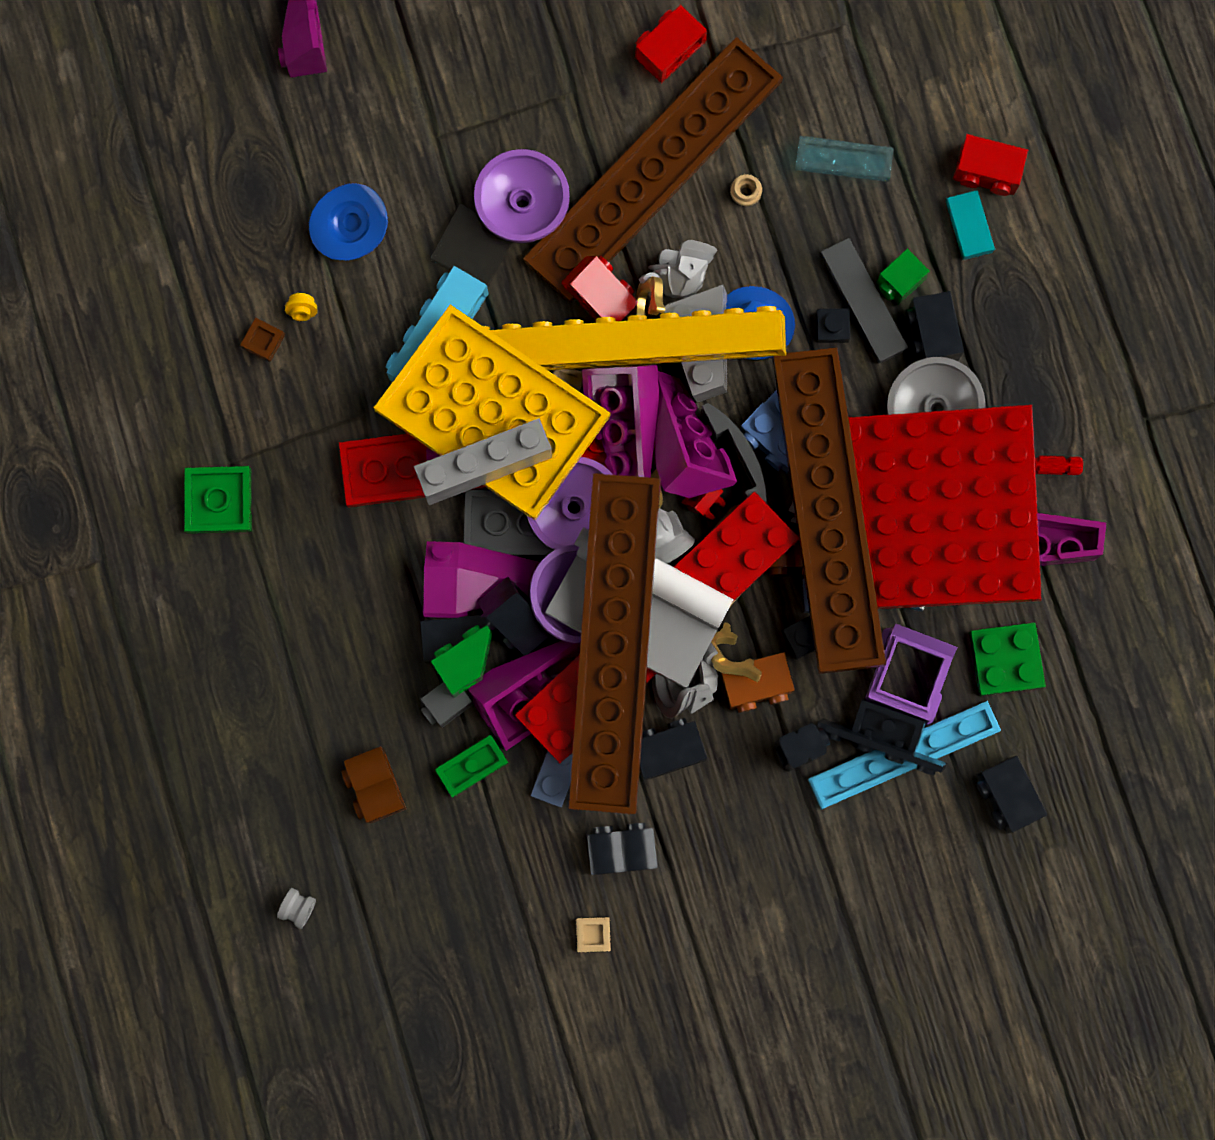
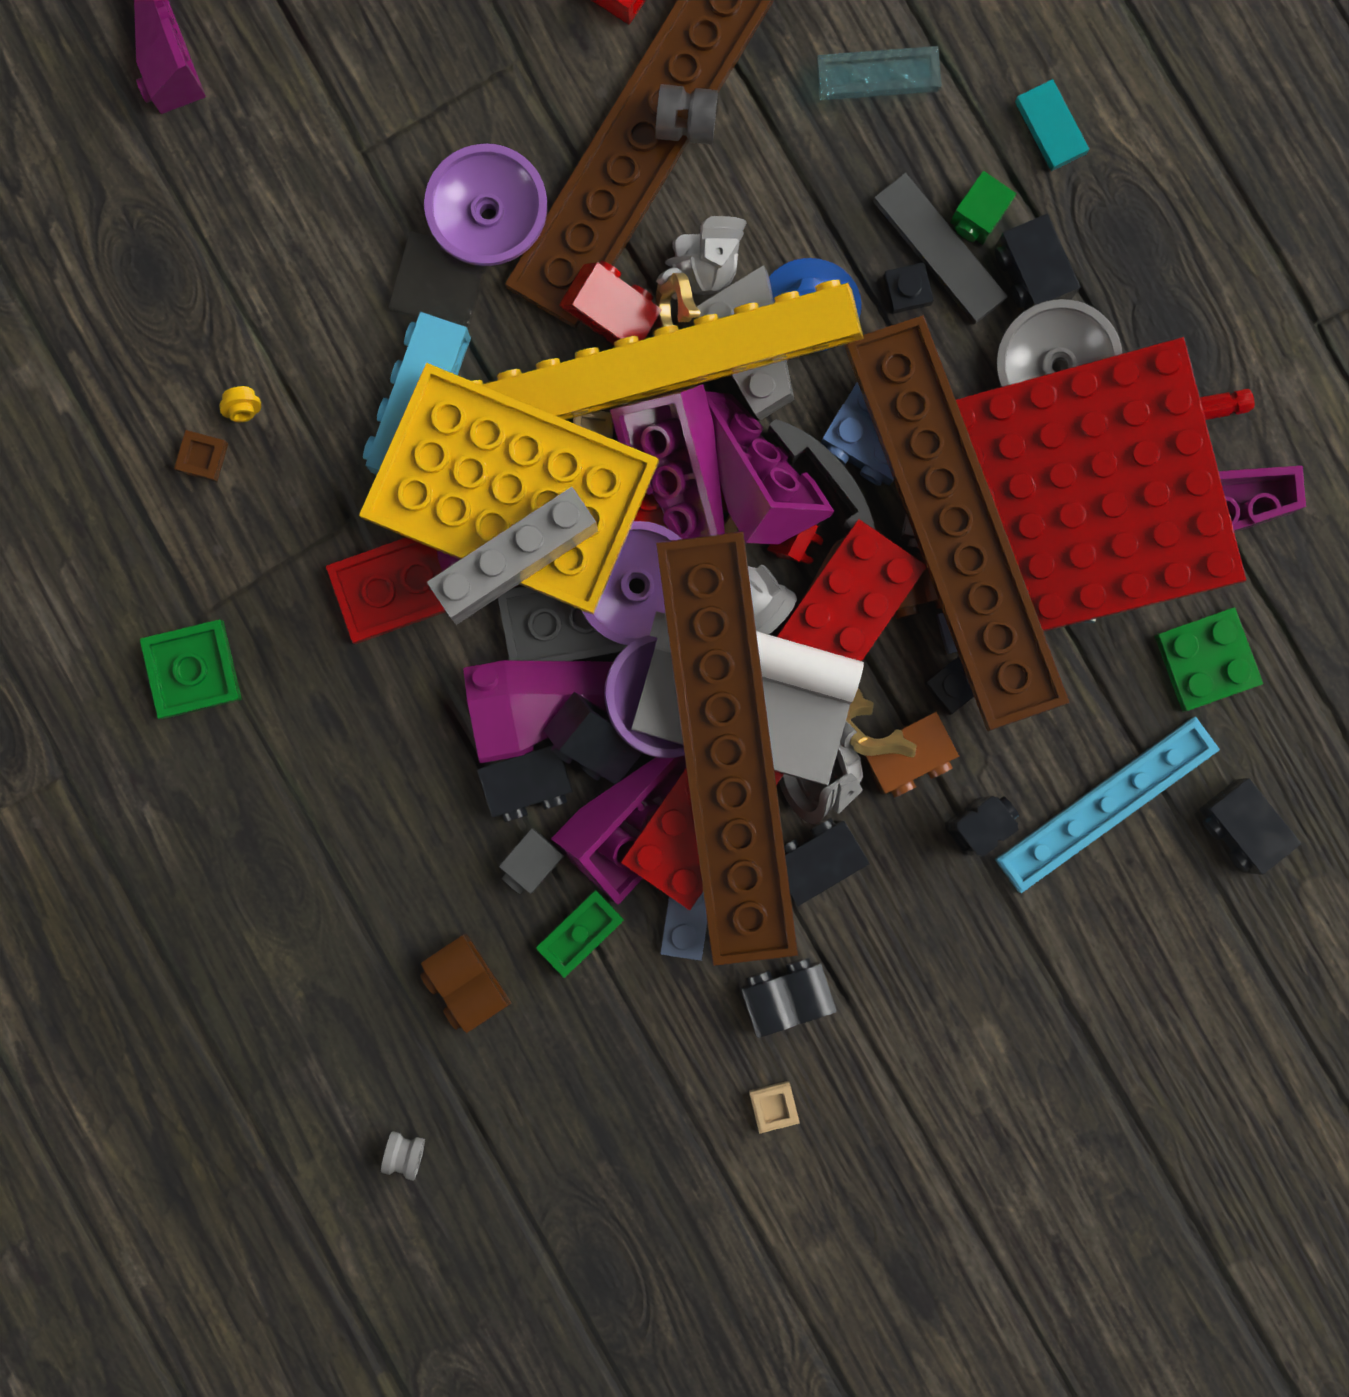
camera: 15 degrees left, 5 degrees up
blue hat [309,183,388,261] -> none
green slope [431,625,492,698] -> none
tan plate [730,175,762,206] -> none
black bracket [816,699,947,775] -> none
medium lavender piece [865,624,958,725] -> none
red brick [953,134,1028,196] -> none
none -> flat silver wheel [655,84,718,145]

